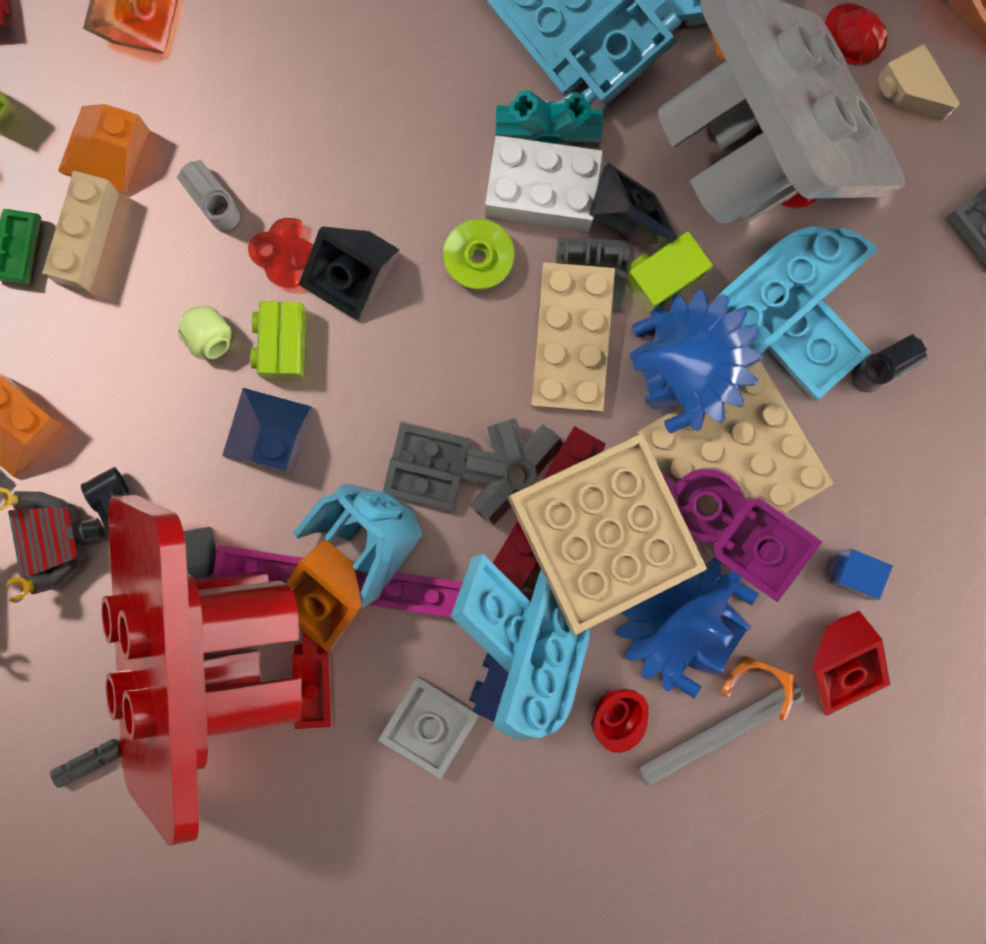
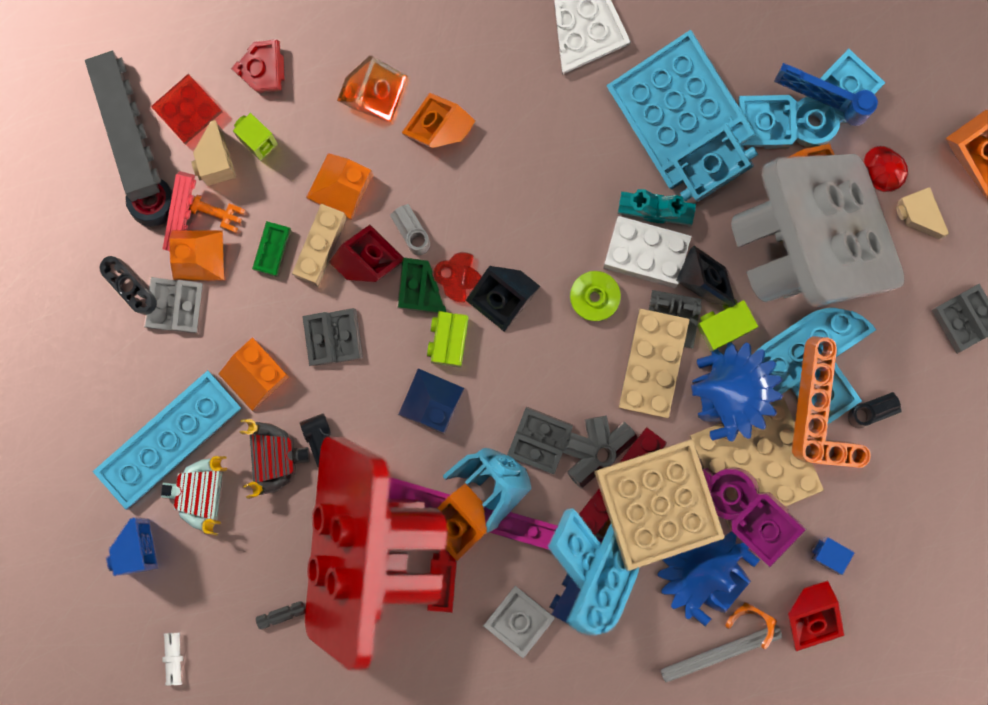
camera: 15 degrees right, 0 degrees up
yellowish green head [177,306,232,359] -> none
red piece [591,688,649,753] -> none
none -> dark grey slope [302,308,363,366]
none -> dark red slope [329,225,404,282]
none -> dark green wing [397,258,446,314]
none -> orange slope [402,93,475,148]
none -> orange beam [792,336,871,468]

